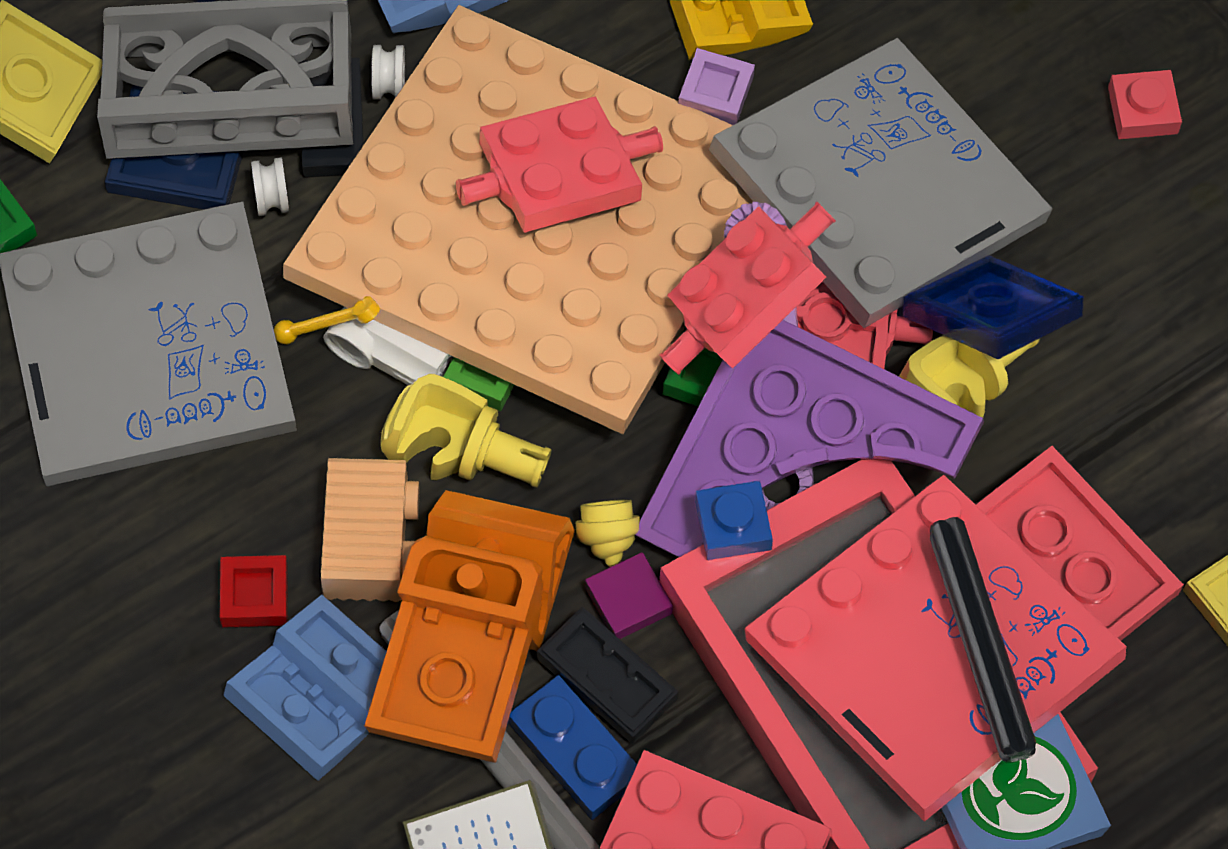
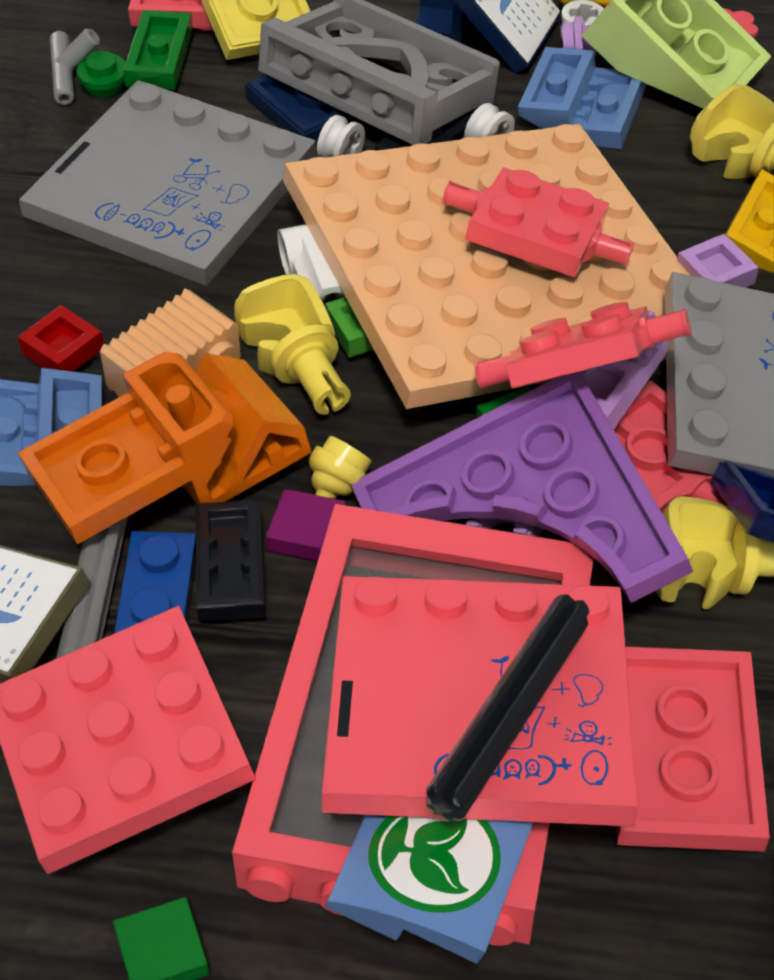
camera: 45 degrees right, 15 degrees down
yellow hinge [274,296,380,344] -> none
blue plate [695,481,773,560] -> none

